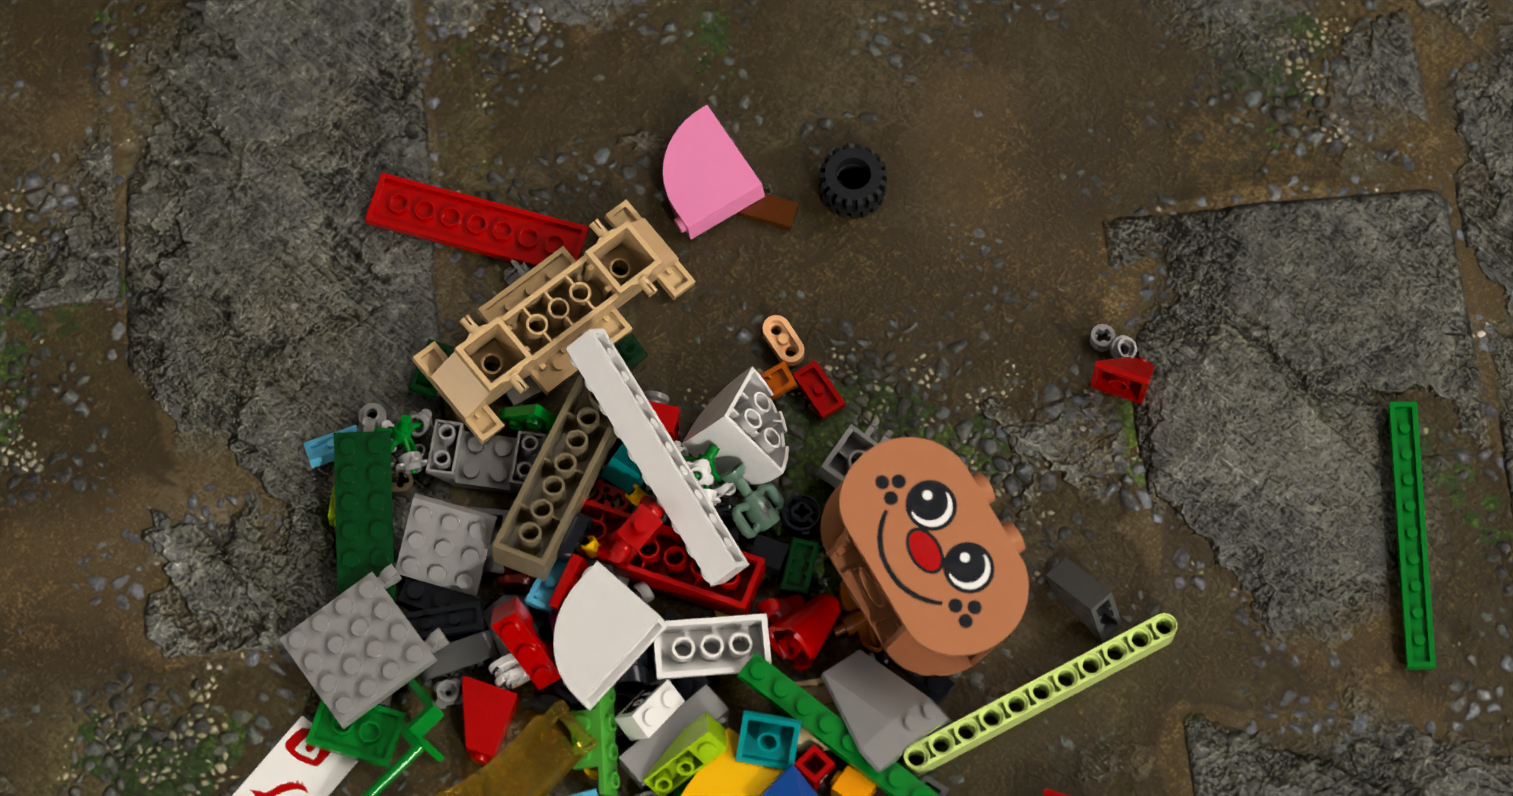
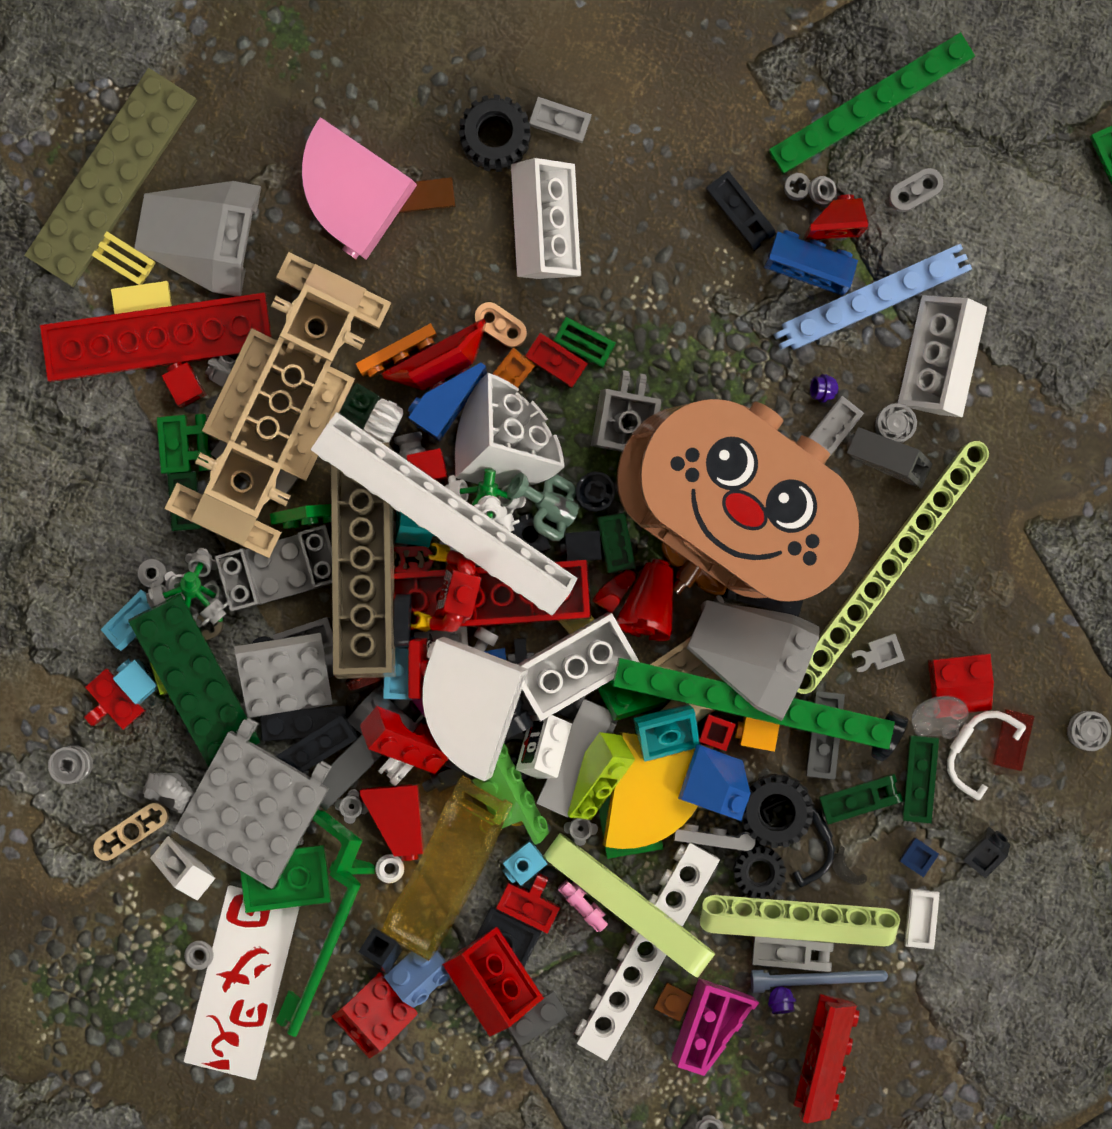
camera: 25 degrees left, 20 degrees up
none -> olive plate [24,68,197,288]
none -> light grey wheel [48,746,93,784]
none -> red plate [84,668,146,730]
none -> light yellow tile [92,232,156,285]
none -> tan beam [93,802,169,861]
none -> light yellow tile [111,281,172,314]
none -> medium azure brick [113,659,158,704]
none -> light grey wedge [134,181,261,297]
none -> light grey hair [143,773,194,814]
none -> white slope [150,836,215,900]
none -> green plate [157,414,212,474]
none -> red brick [162,362,207,408]
none -> light grey plate [184,941,214,970]
none -> orange plate [356,323,438,378]
none -> white gear [363,399,403,443]
none -> white plate [375,854,404,883]
none -> red wedge [381,318,487,390]
none -> blue slope [408,363,487,442]
none -> white slope [511,158,581,279]
none -> light grey plate [529,97,592,143]
none -> green tile [553,317,616,368]
none -> green plate [597,679,667,721]
none -> black plate [706,170,777,251]
none -> blue slope [764,230,858,296]
none -> green plate [768,32,975,175]
none -> light blue hinge [773,244,972,350]
none -> light grey plate [808,396,864,457]
none -> dark purple plate [810,374,839,403]
none -> light grey plate [850,634,905,672]
none -> light grey wheel [875,403,917,443]
none -> light grey plate [889,168,943,212]
none -> white slope [898,295,987,417]

